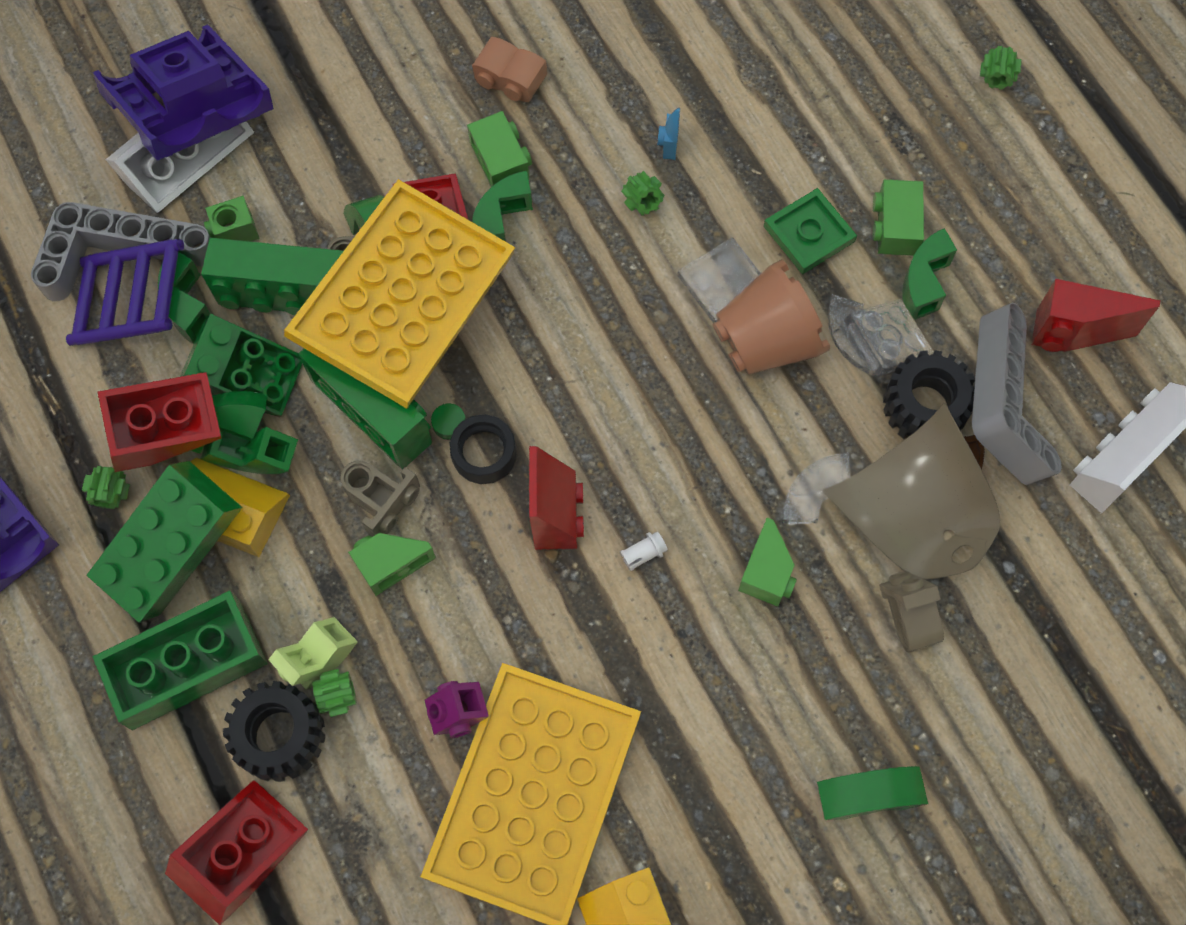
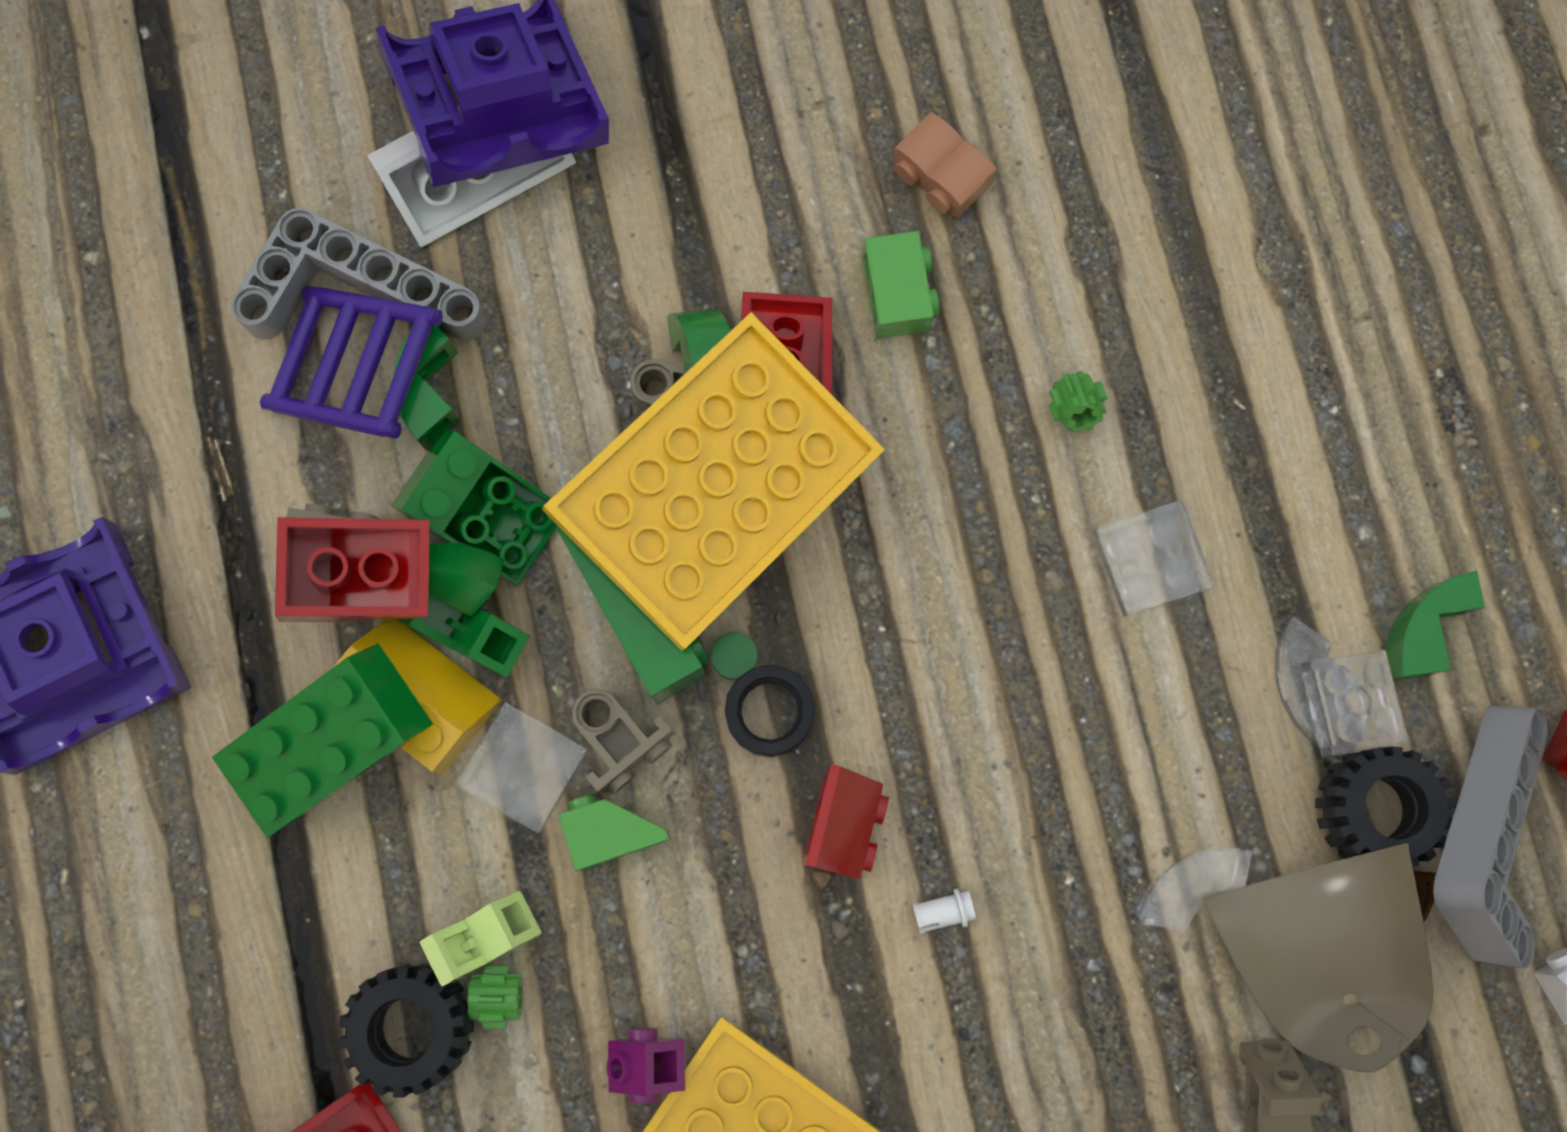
camera: 10 degrees right, 10 degrees up
bright green gear [82,466,130,509] -> none
green brick [92,590,268,731] -> none
green brick [201,238,343,316] -> none
bright green brick [204,196,260,242] -> none
green brick [472,171,533,242] -> none
dark azure plate [657,108,680,160] -> none
nougat cone [712,259,830,375] -> none
bright green slope [738,518,797,607] -> none
green plate [763,188,857,275] -> none
bright green brick [873,179,924,256] -> none
none -> clear plate [455,702,589,834]

